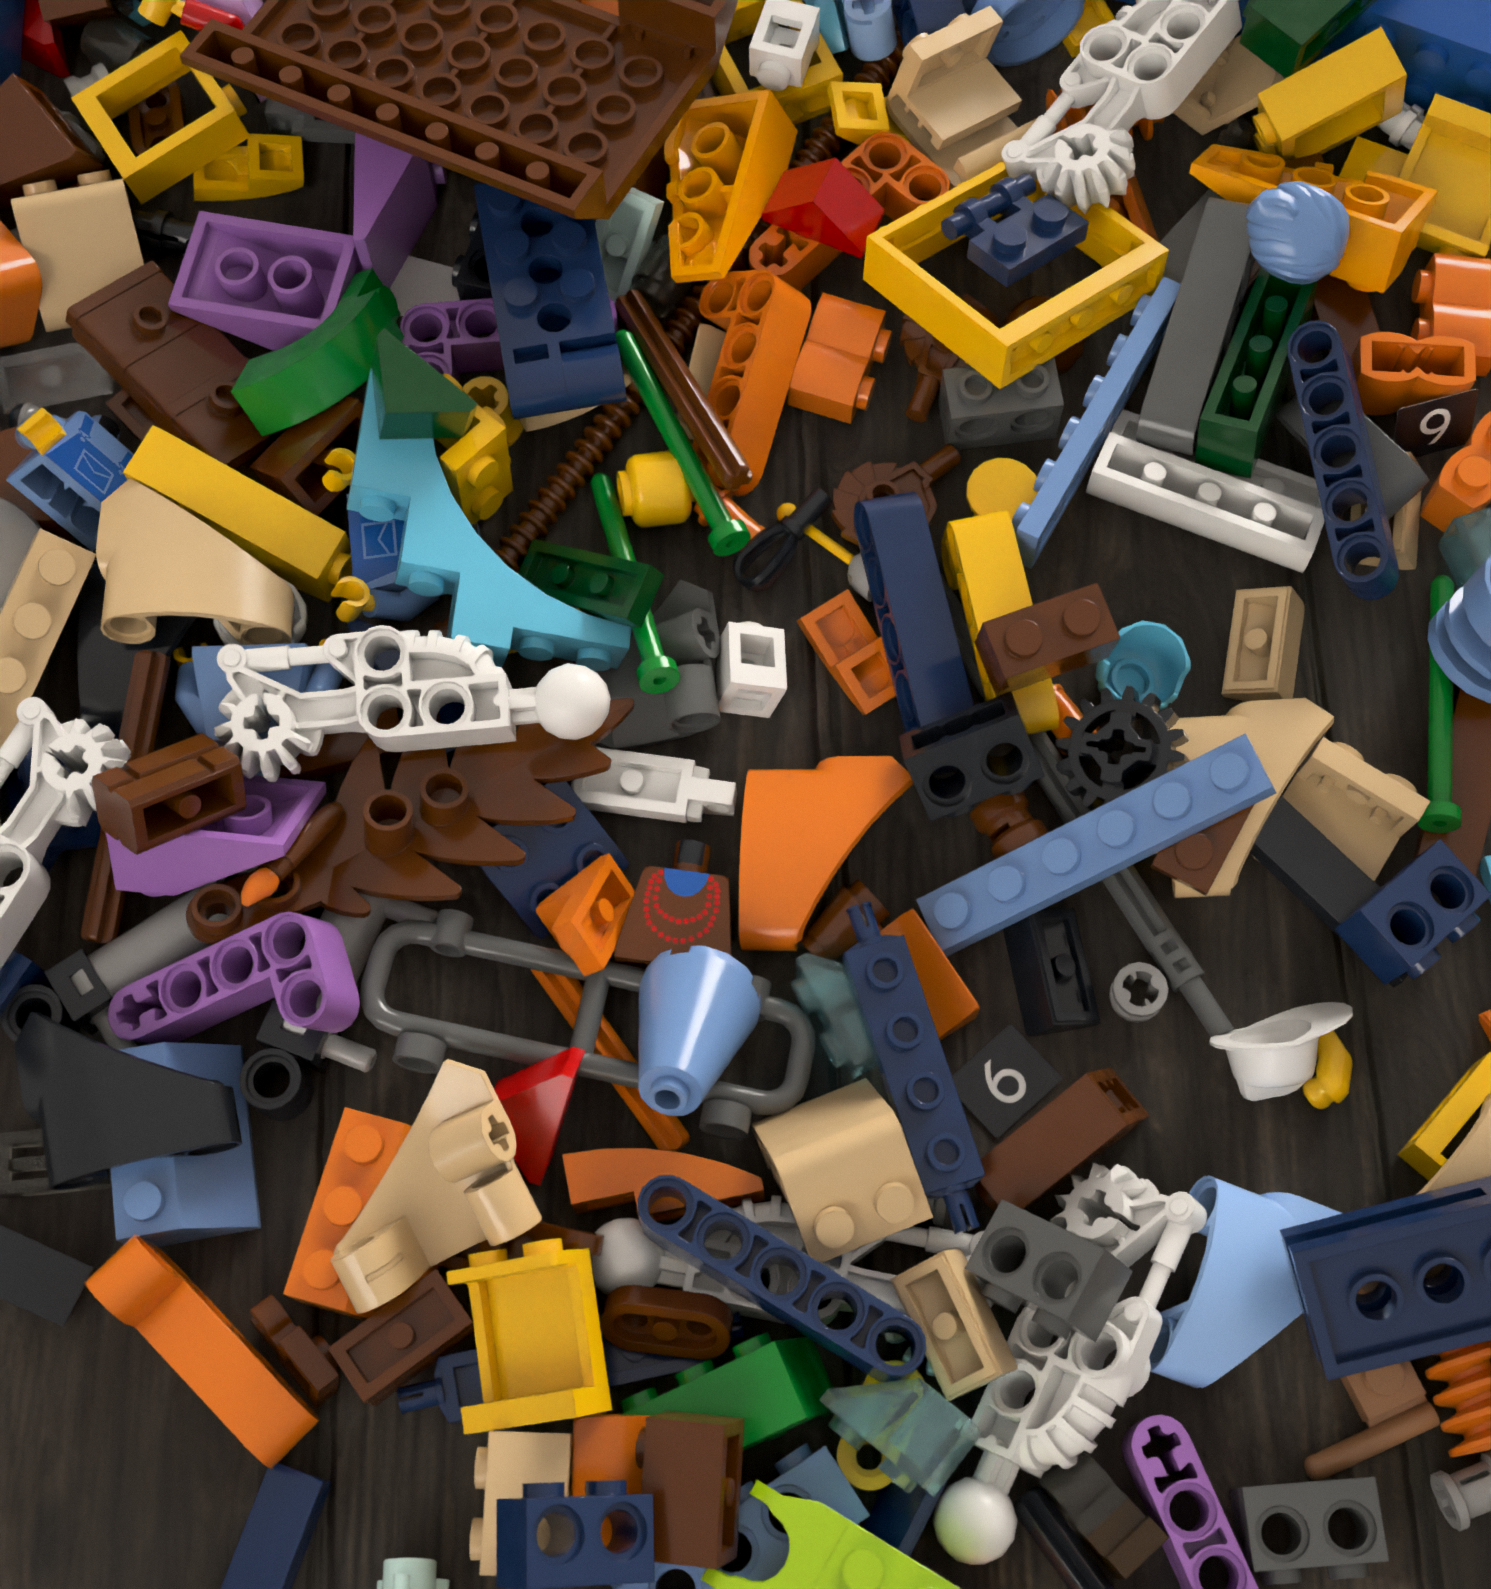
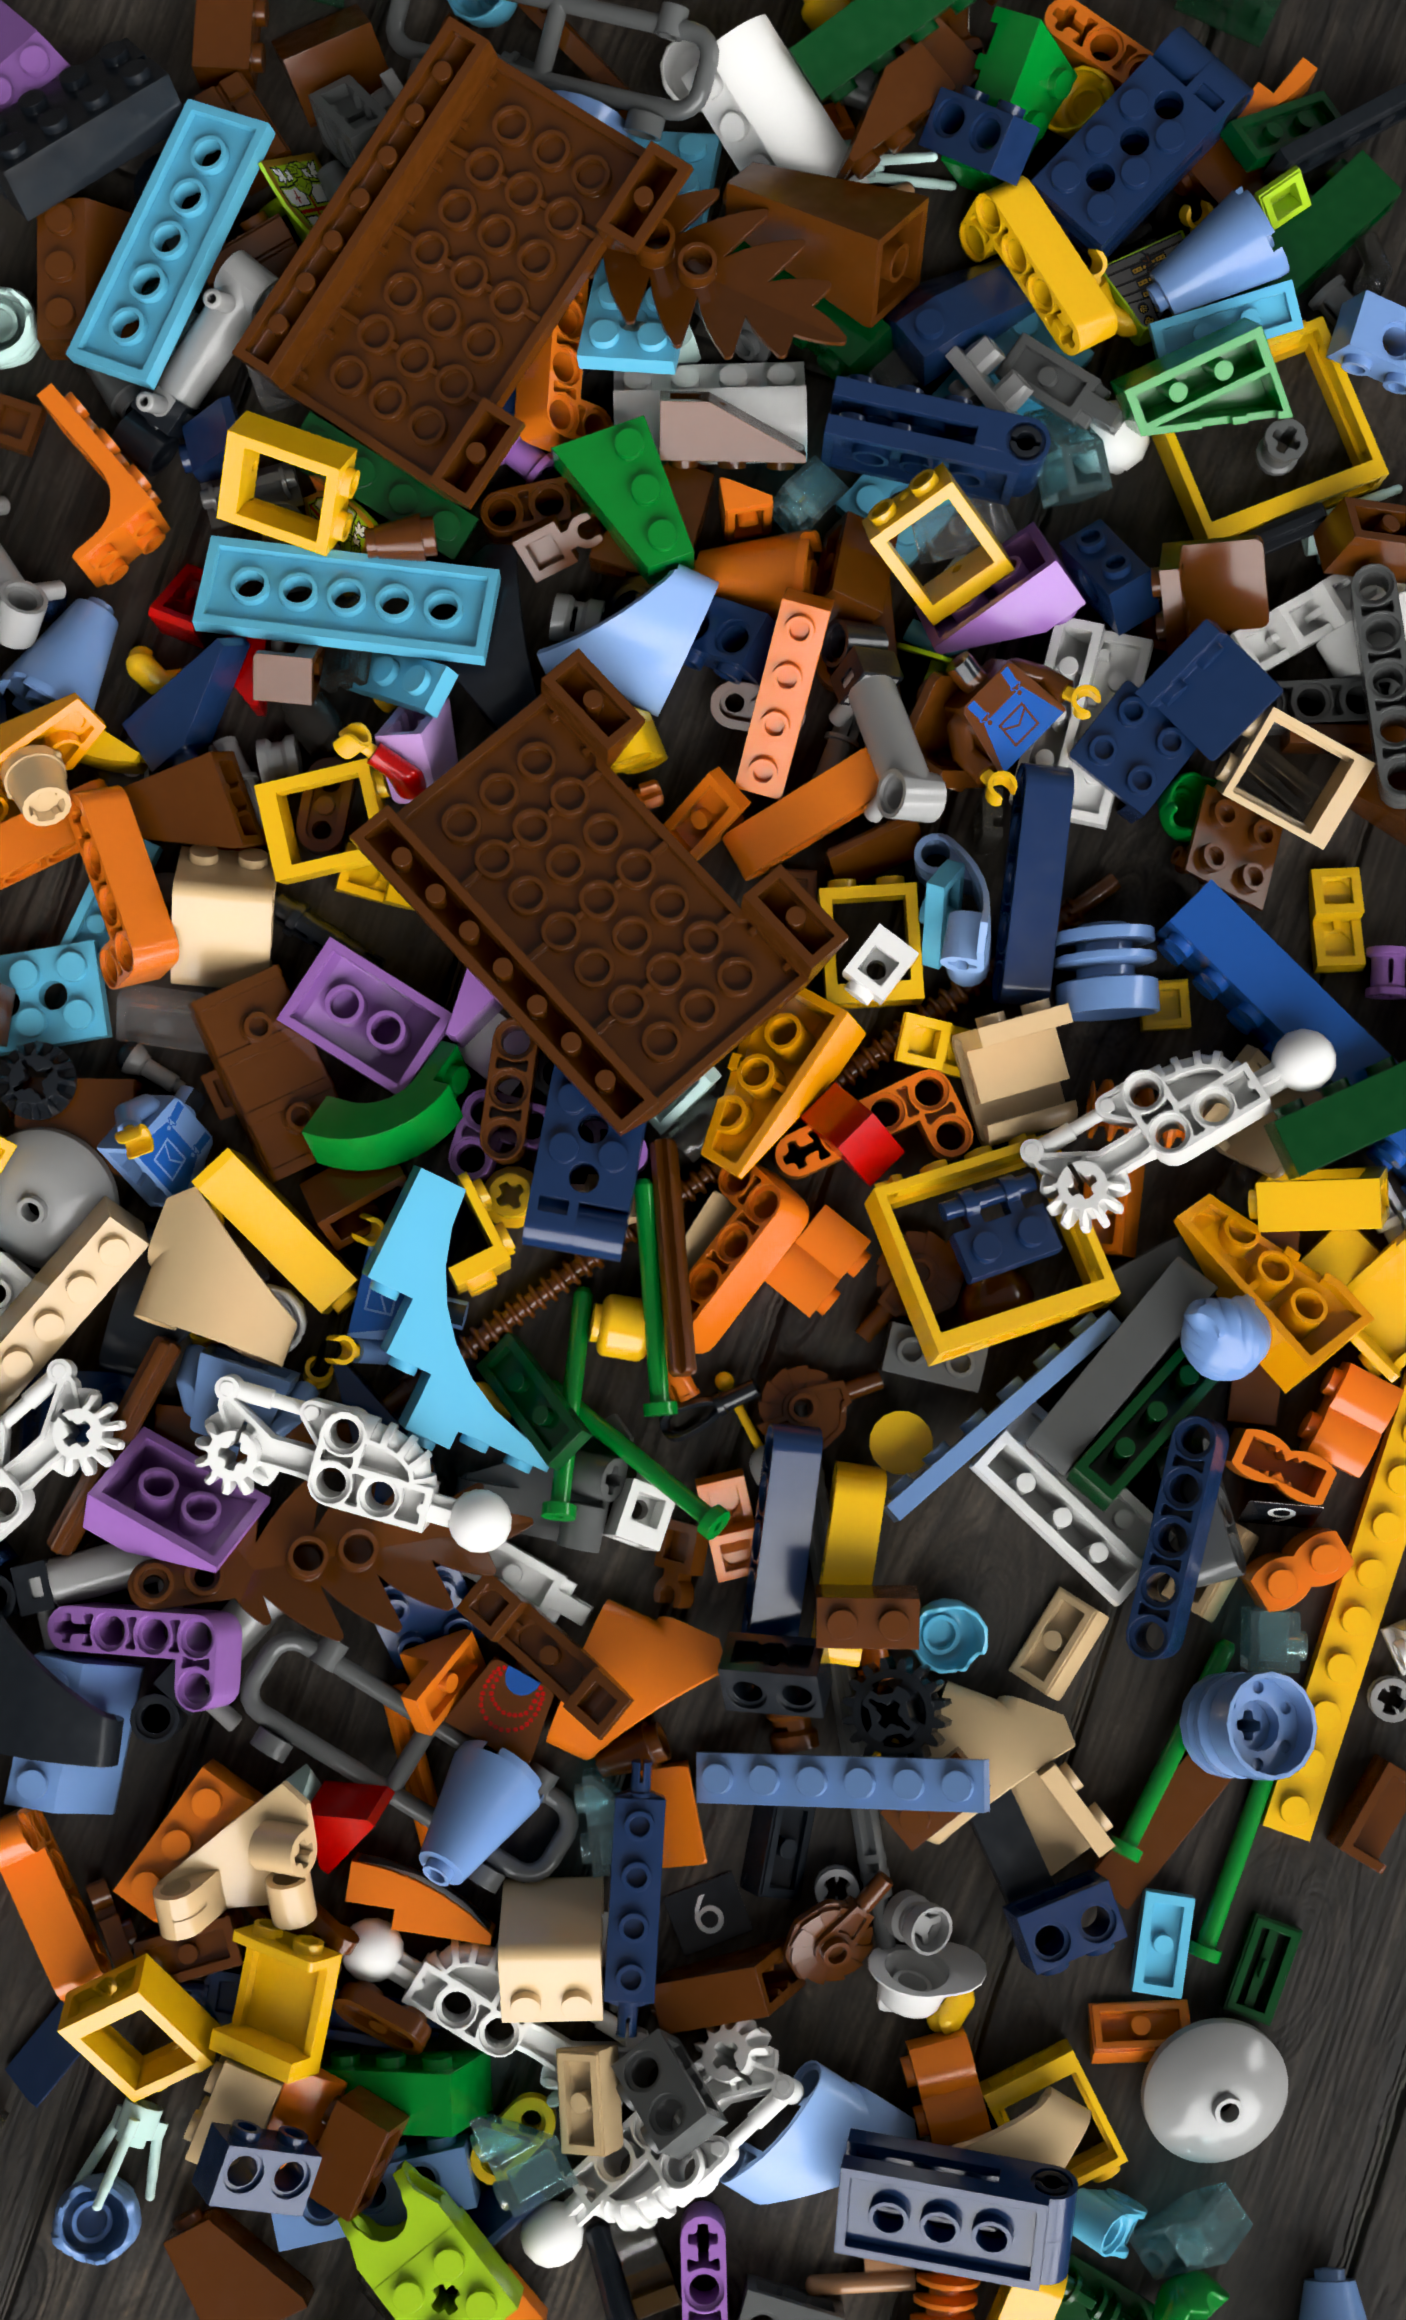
camera: 20 degrees right, 15 degrees up
reddish brown brick [91,733,247,855] -> none
reddish brown piece [241,802,343,907] -> none
dark green slope [371,328,478,439] -> none
dark blue beam [638,1175,926,1384] -> none
none -> yellow window [57,1953,221,2103]
none -> reddish brown slope [456,1574,634,1740]
none -> reddish brown beam [480,1018,540,1165]
none -> green bar [551,1379,730,1540]
none -> reddish brown plate [653,1518,709,1609]
none -> reddish brown piece [783,1871,894,1985]
none -> light grey wheel [883,1890,952,1956]
none -> orange brick [900,2026,992,2146]

